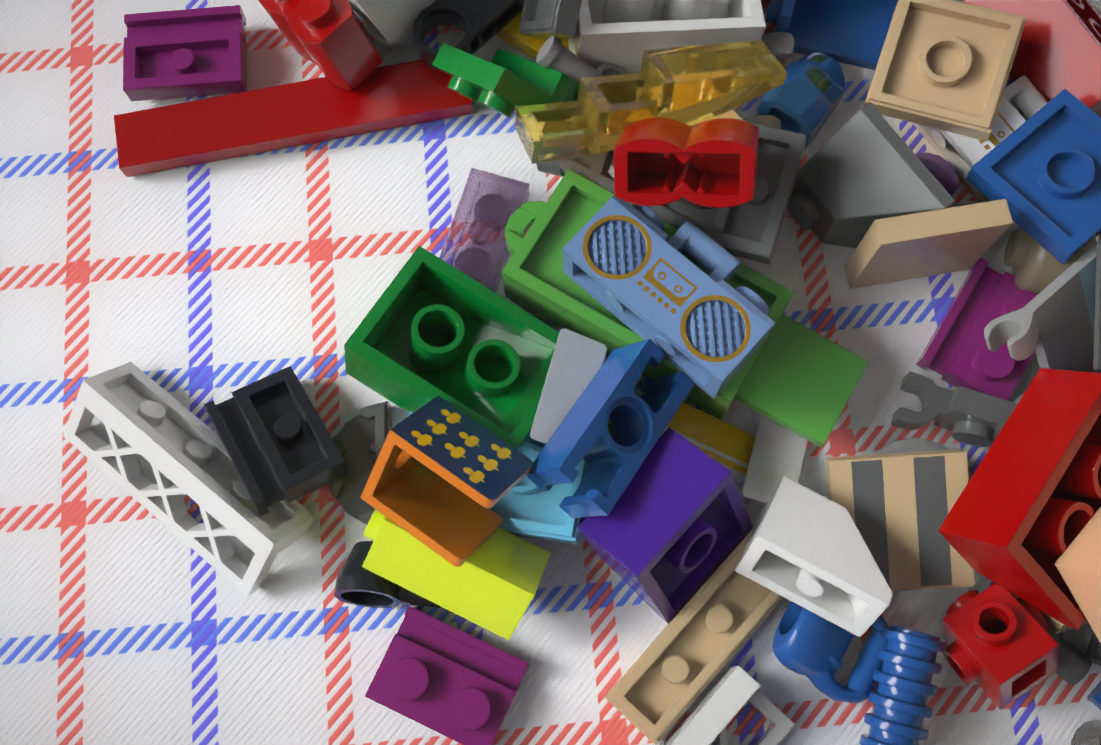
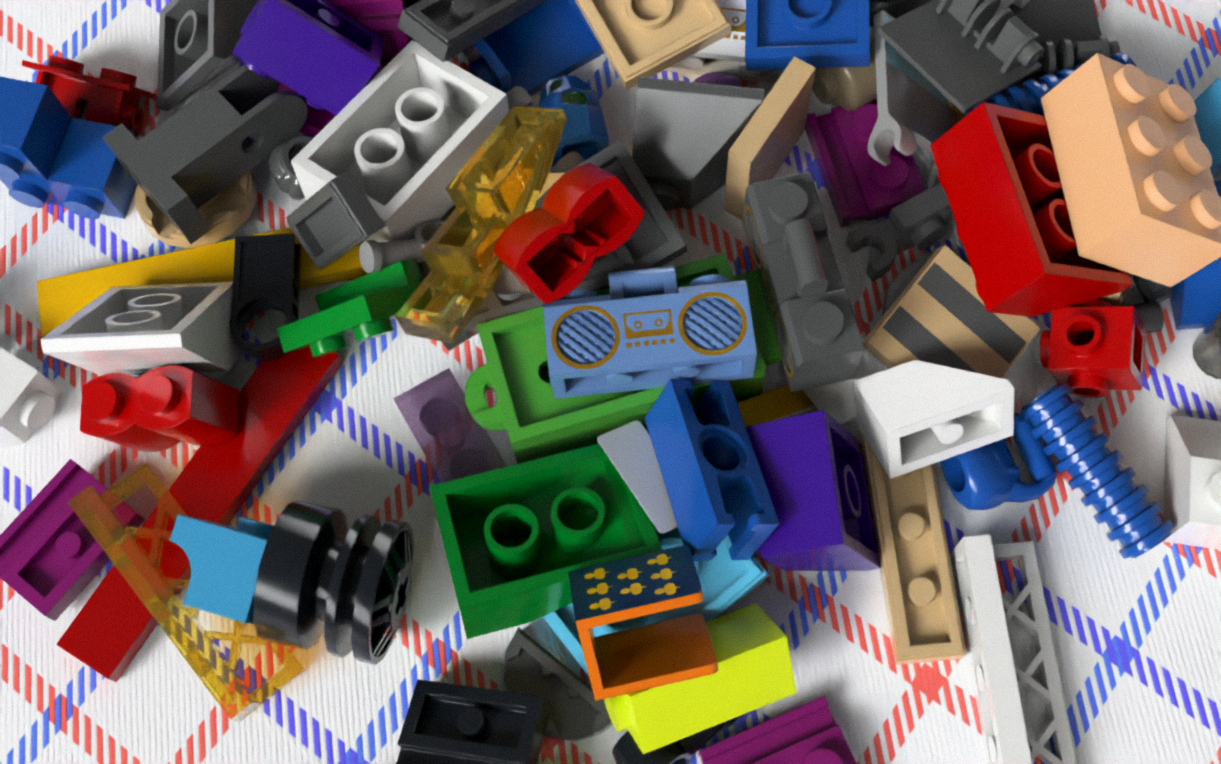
camera: 45 degrees left, 5 degrees down
none -> clear yellow fence [67,462,306,722]
none -> dark azure brick [169,514,274,624]
none -> black wheel [253,500,414,665]
none -> dark grey piece [743,171,865,392]

